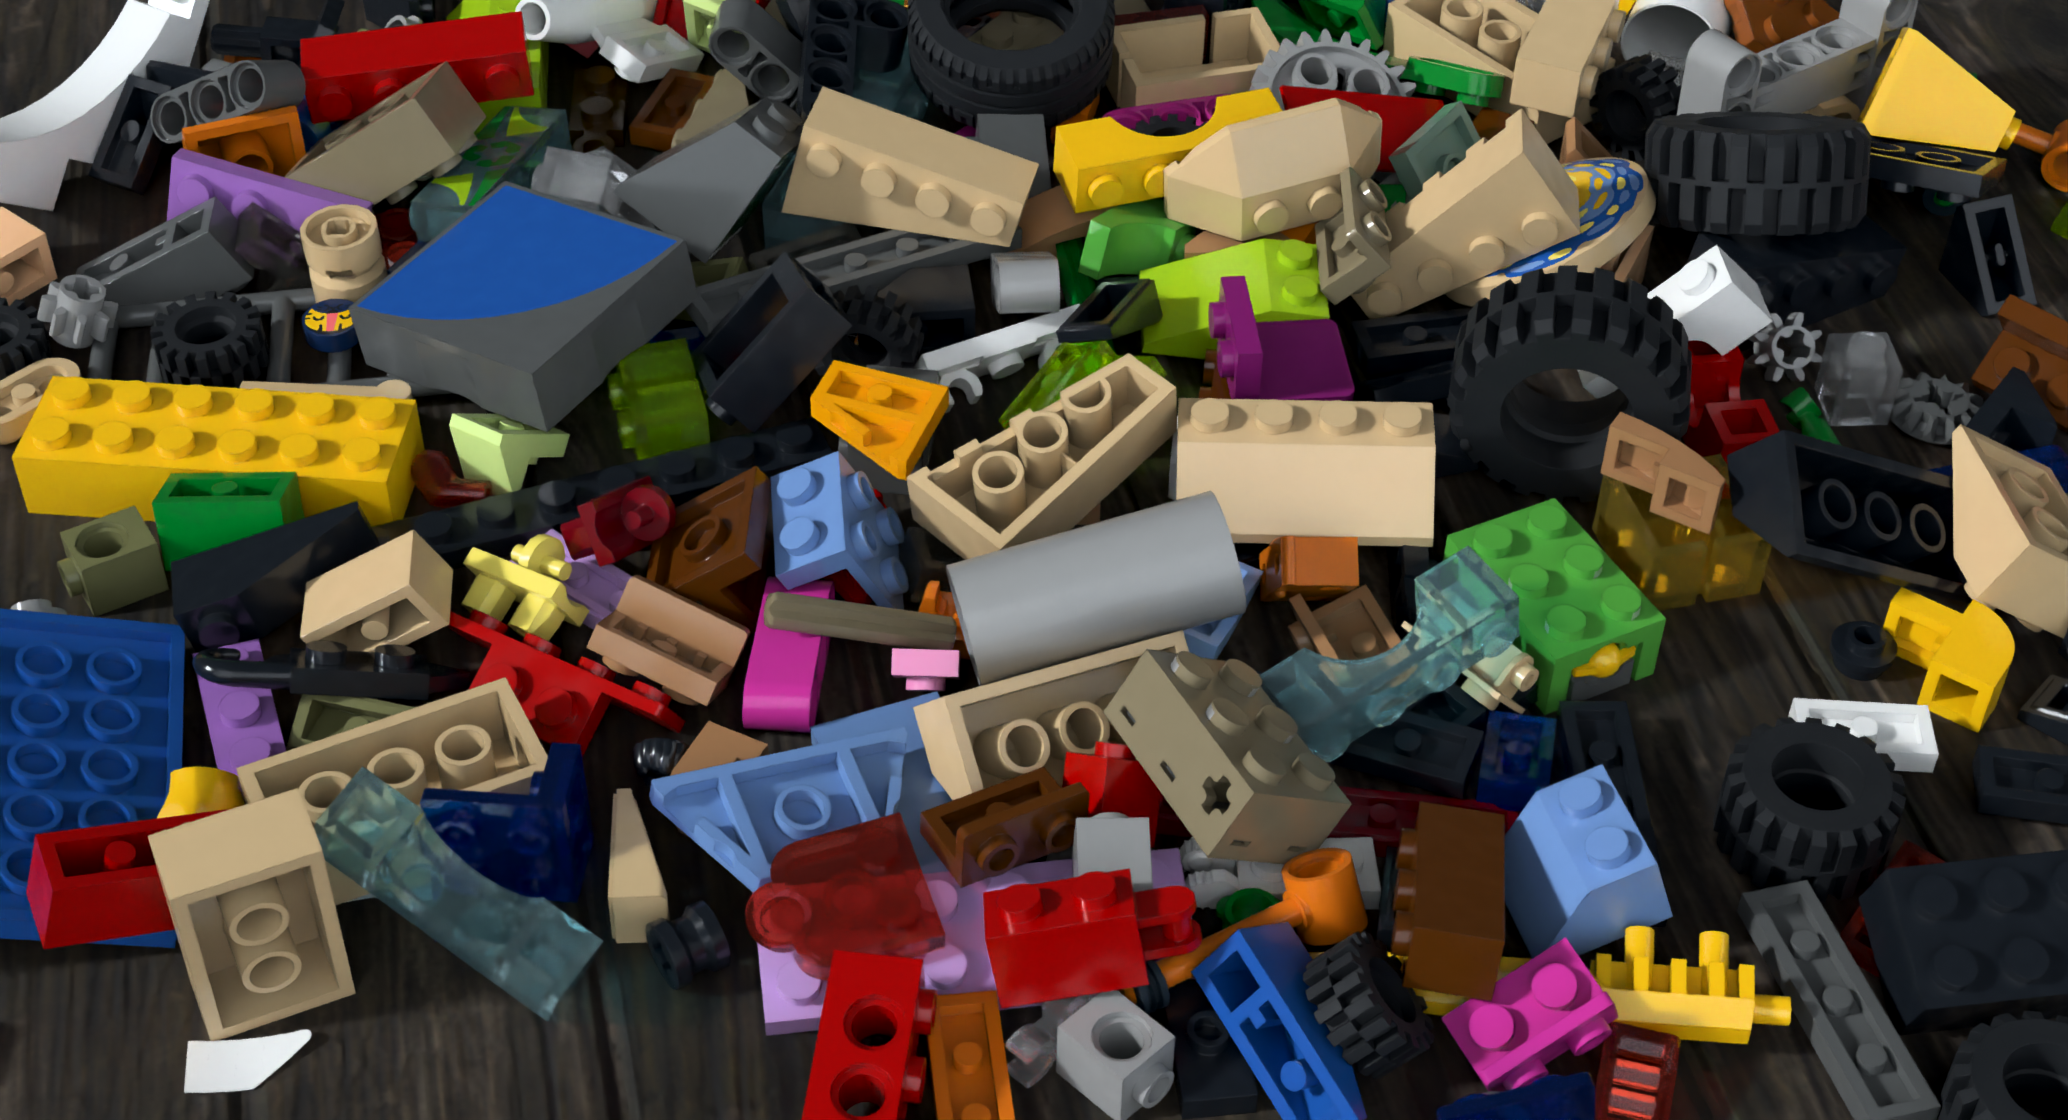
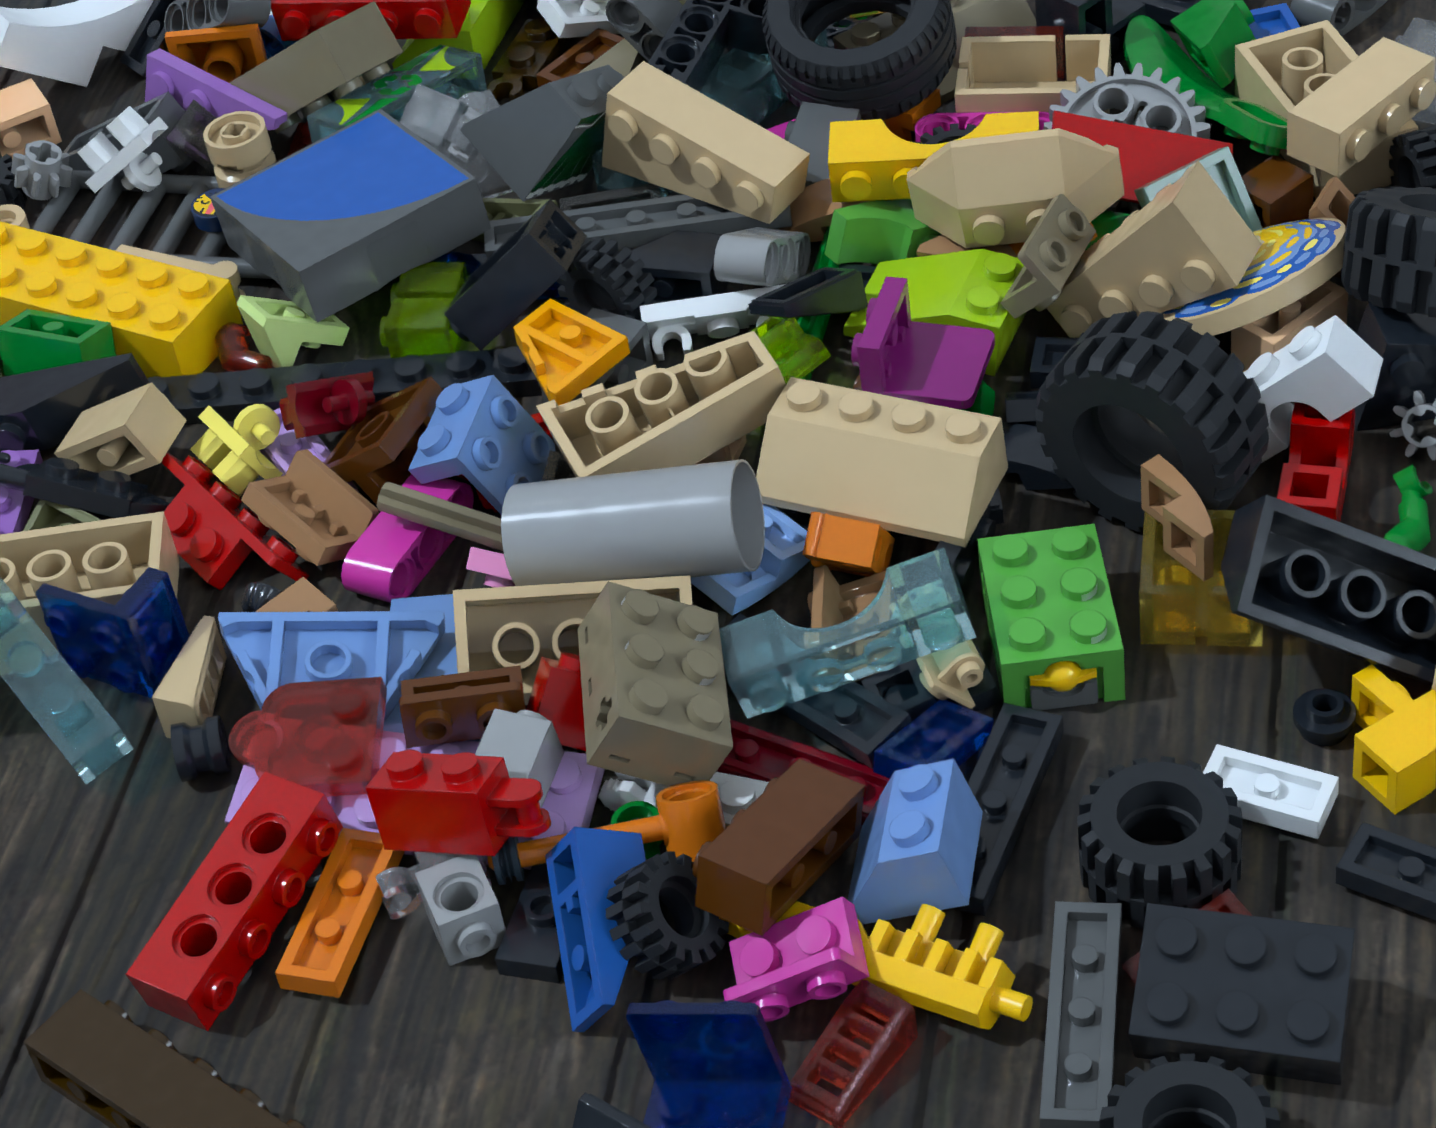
camera: 30 degrees right, 0 degrees up
black tyre [150,291,270,388] -> none
none -> white hips [77,106,169,193]

